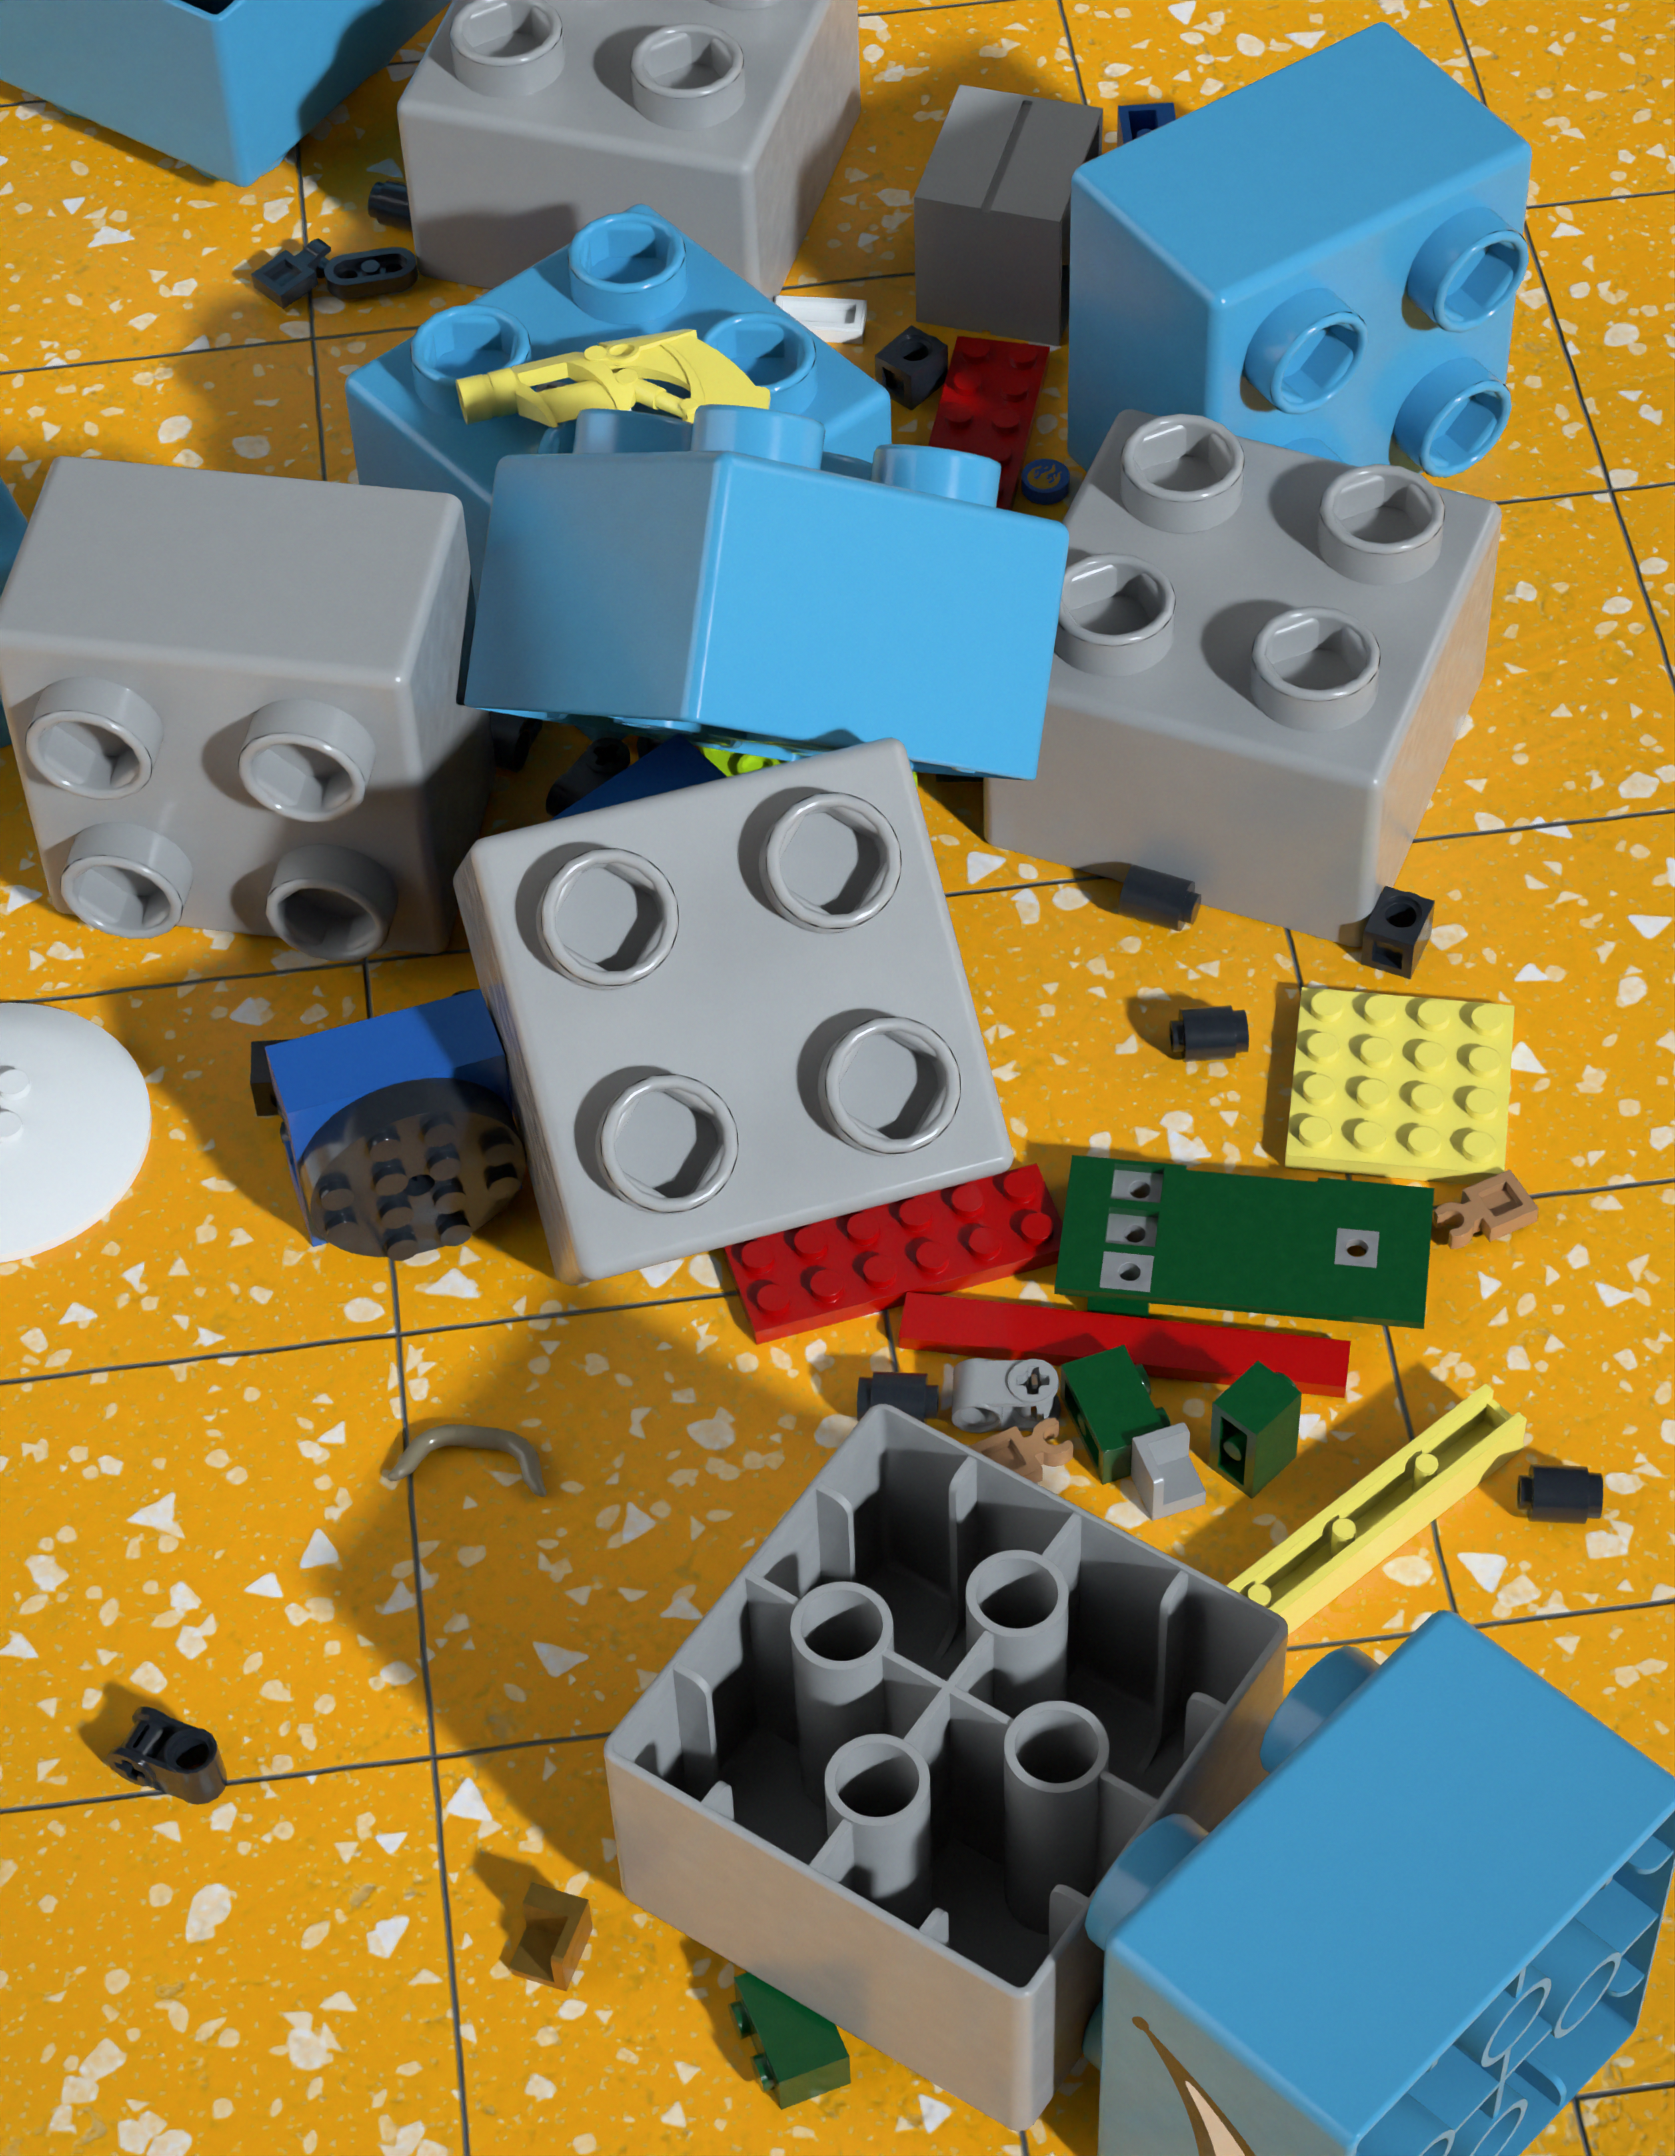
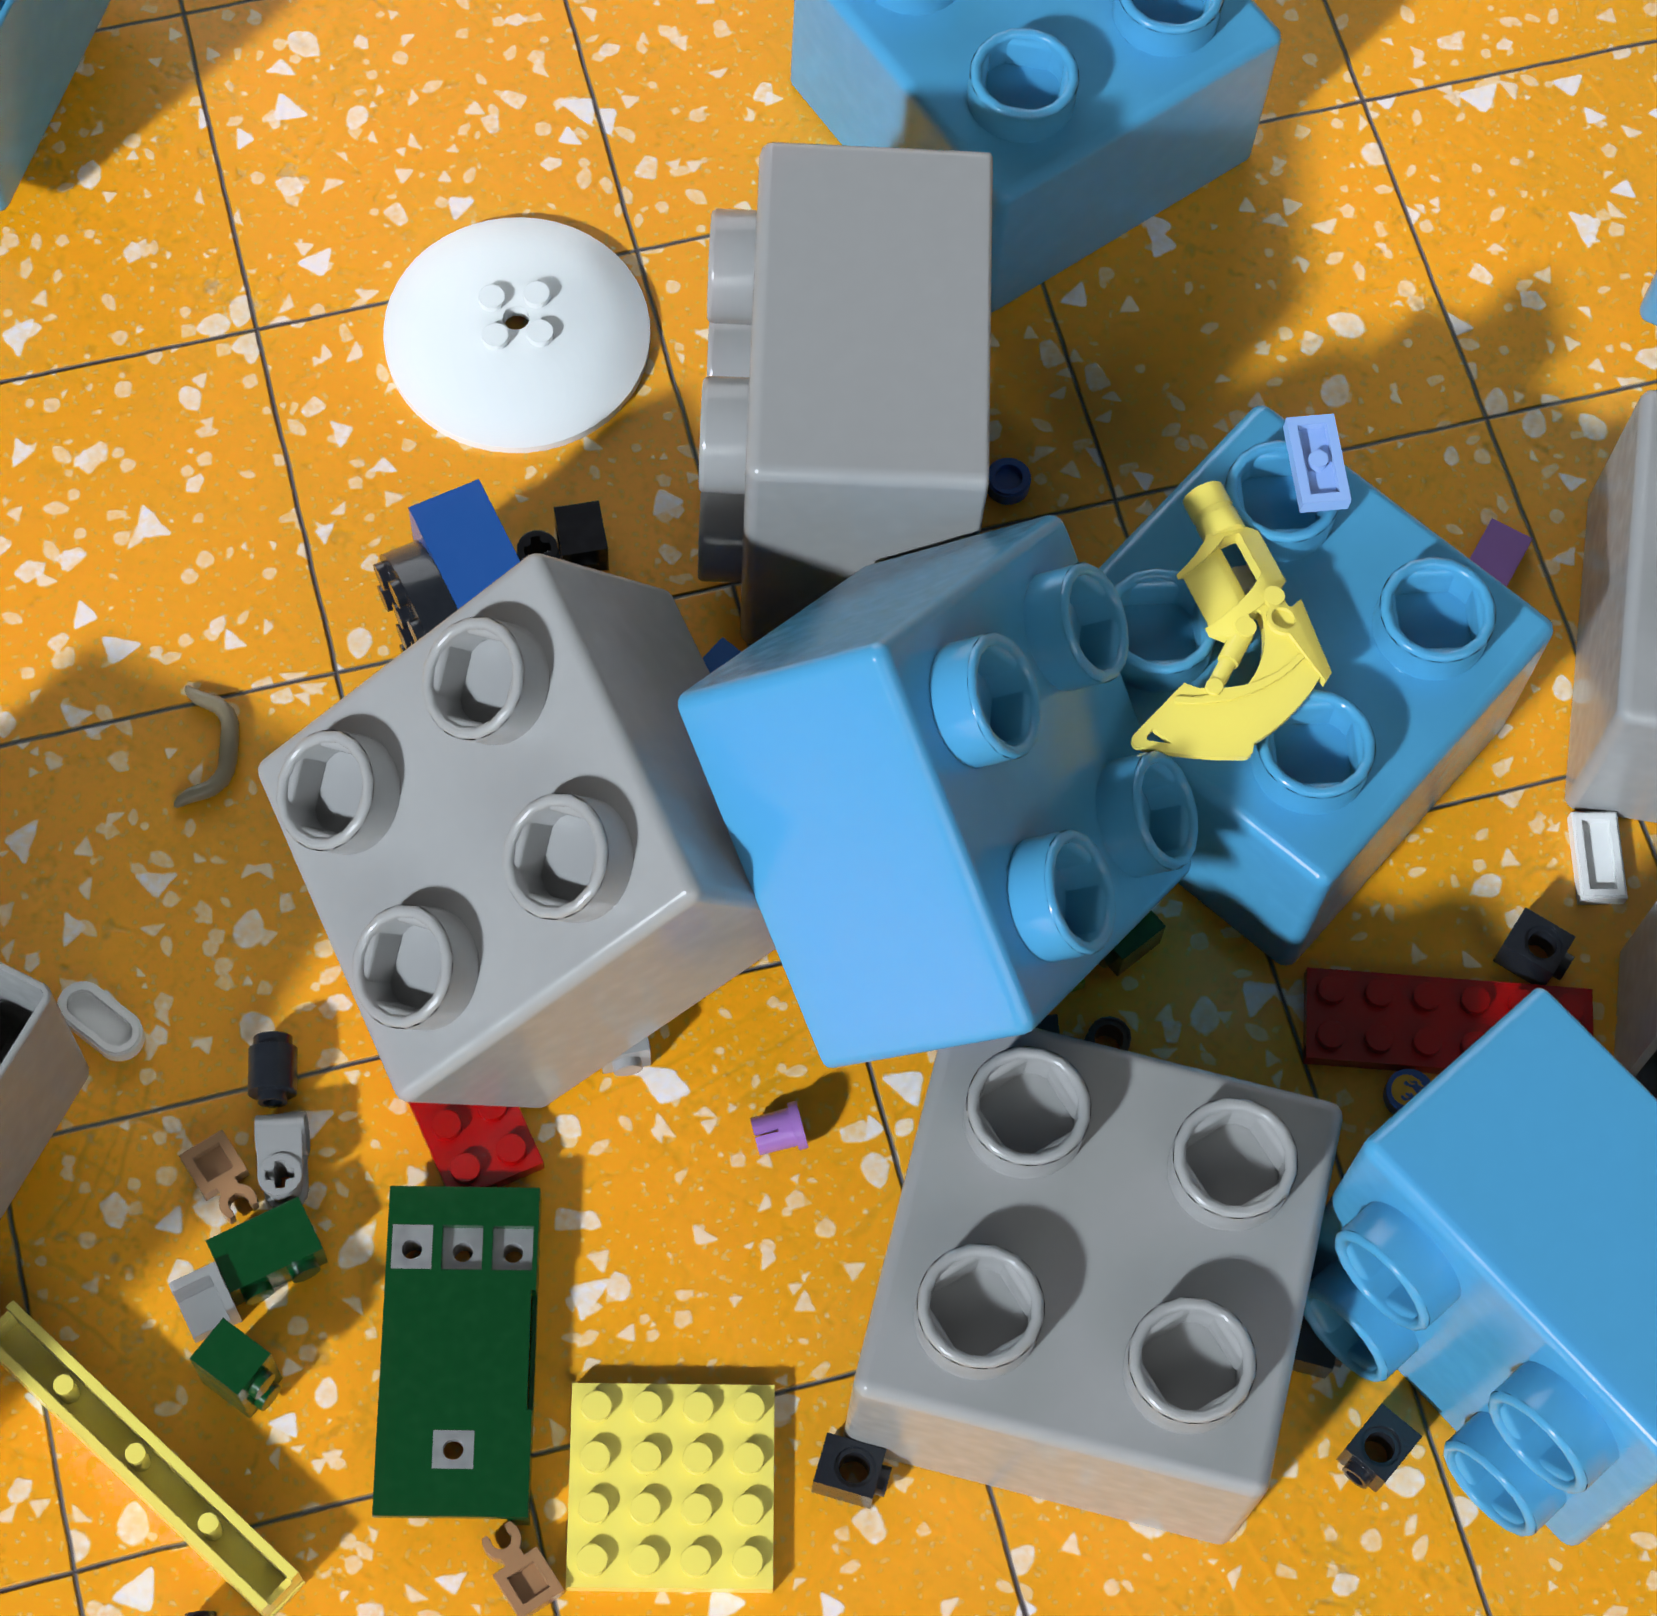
camera: 75 degrees right, 15 degrees up
black plate [251,238,331,309] -> none
black plate [324,247,418,300] -> none
red tile [898,1292,1351,1398] -> none
black brick [1118,865,1201,932] -> none
black brick [1169,1005,1249,1062] -> none
none -> medium lavender bush [750,1101,809,1155]
none -> light blue plate [1283,413,1352,513]

